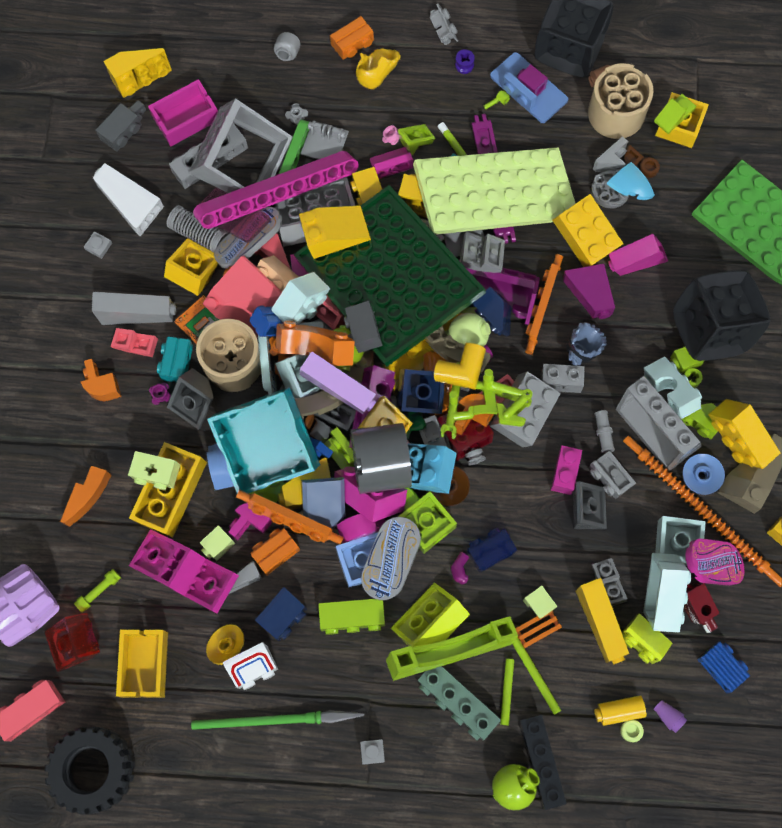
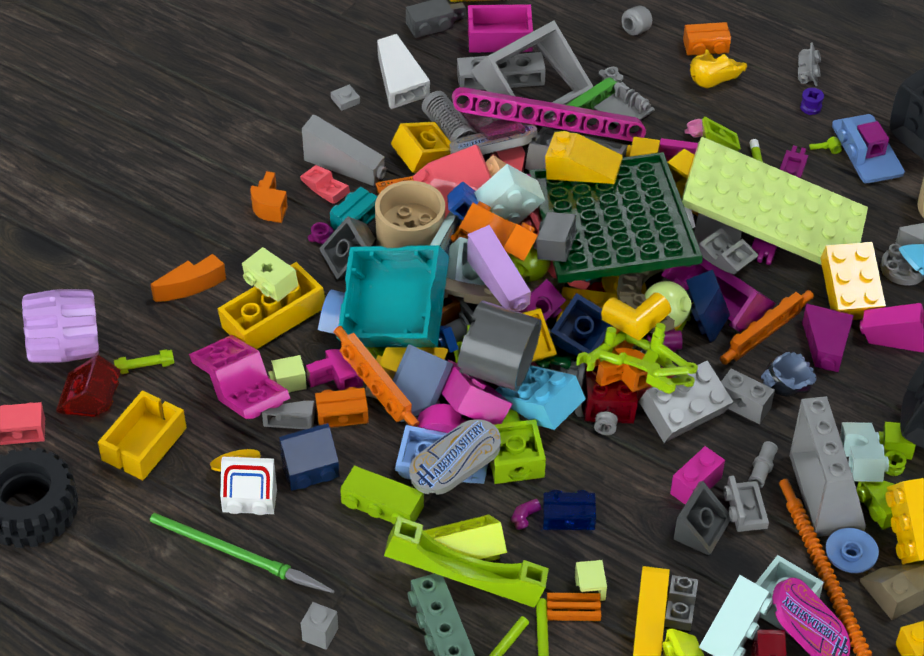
camera: 25 degrees right, 25 degrees down
reddish brown dish [431,466,470,506] -> none

